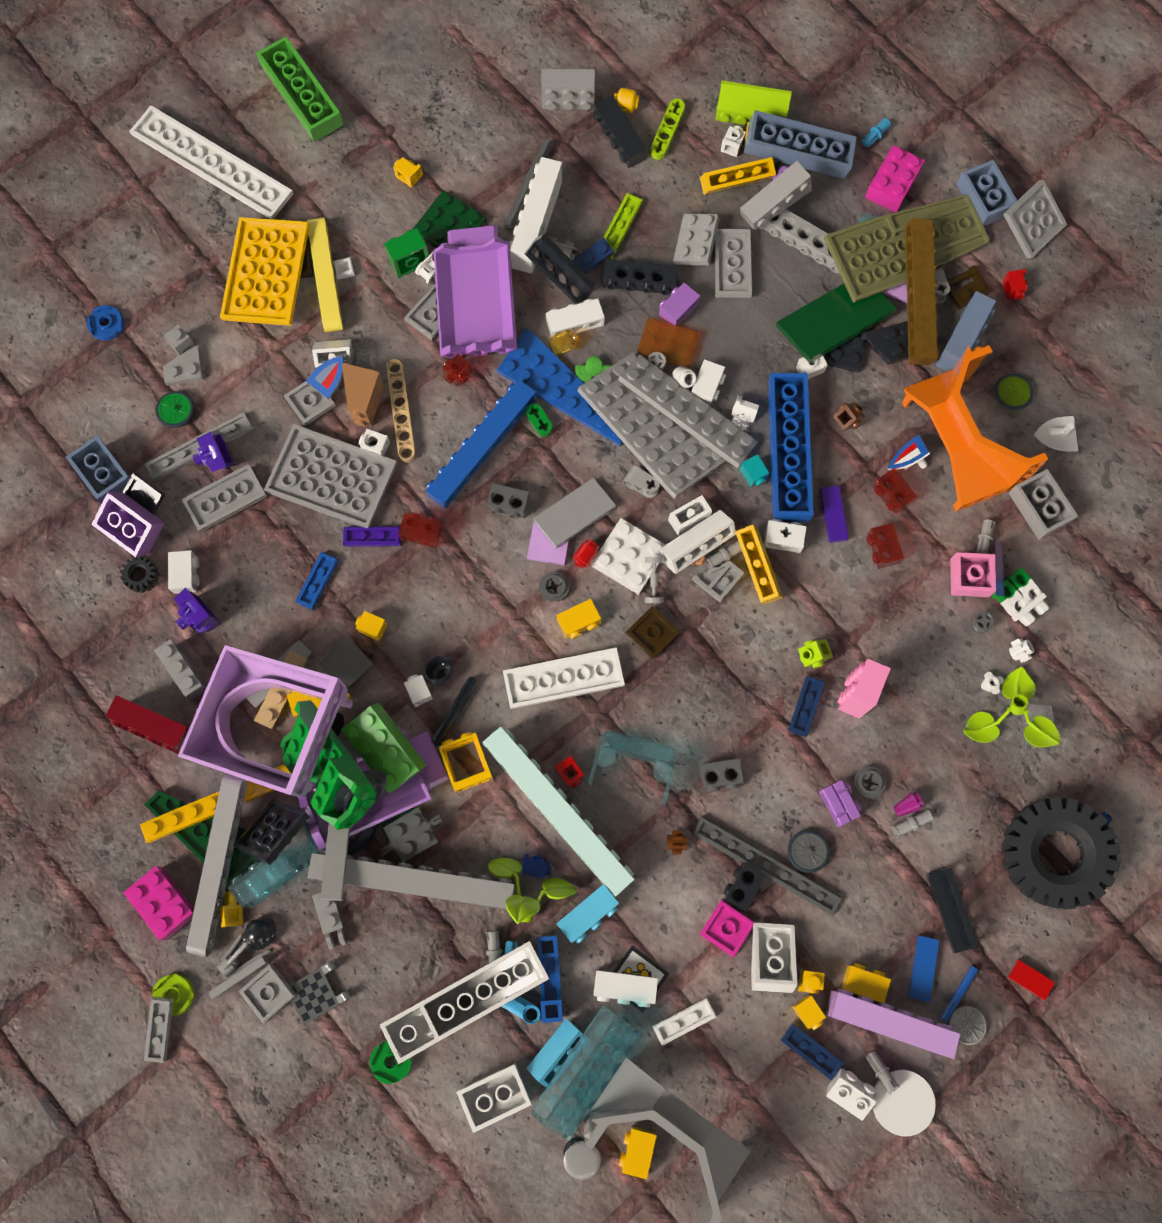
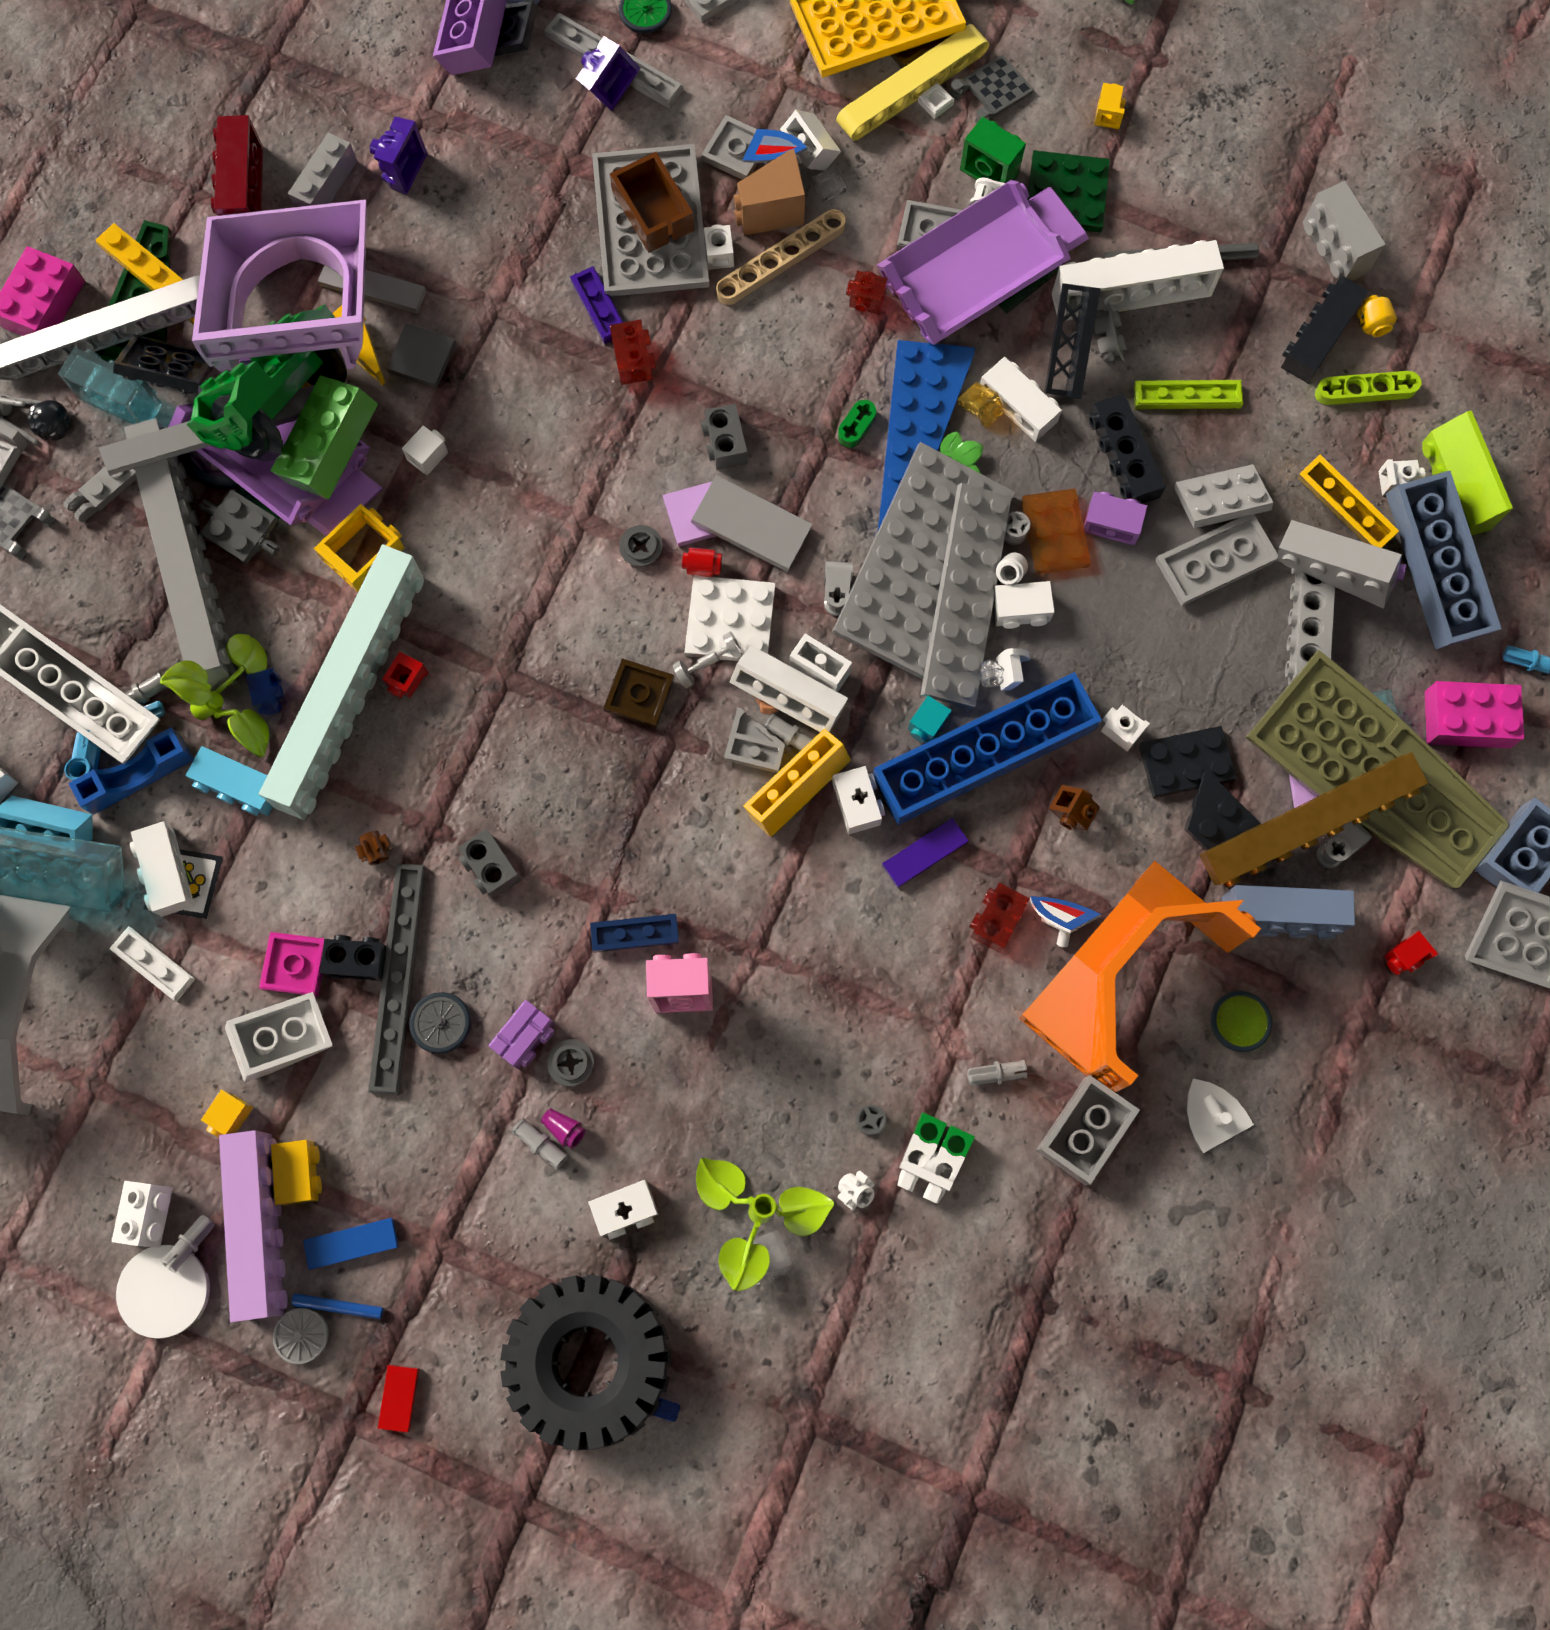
camera: 65 degrees right, 0 degrees up
black tyre [120,556,159,593] -> none
white brick [168,550,200,594] -> none
light grey plate [182,464,267,533] -> none
yellow plate [220,890,243,927] -> none
tan plate [254,651,308,729] -> none
blue tile [295,552,339,611] -> none
yellow brick [355,611,388,641] -> none
black hair [424,656,454,686] -> none
blue brick [426,379,536,509] -> none
black axle [431,677,478,747] -> none
white plate [503,647,625,709] -> none
yellow brick [556,599,601,639] -> none
dark blue plate [572,237,615,274] -> none
clear light blue windscreen [588,731,676,806] -> none
dark green tile [776,283,897,363] -> none
dark blue plate [780,1023,844,1081] -> none
lime brick [798,639,833,669] -> none
yellow brick [798,970,825,994] -> none
clear red brick [866,523,904,569] -> none
black fence [926,868,979,954] -> none
dark brown plate [947,265,991,310] -> none
bright pink brick [950,553,996,597] -> none
white plate [981,672,1003,694] -> none
dark blue tile [995,541,1004,596] -> none
none -> white brick [588,1180,659,1240]
none -> reddish brown piece [609,152,695,253]
none -> dark grey flag [949,55,1034,124]

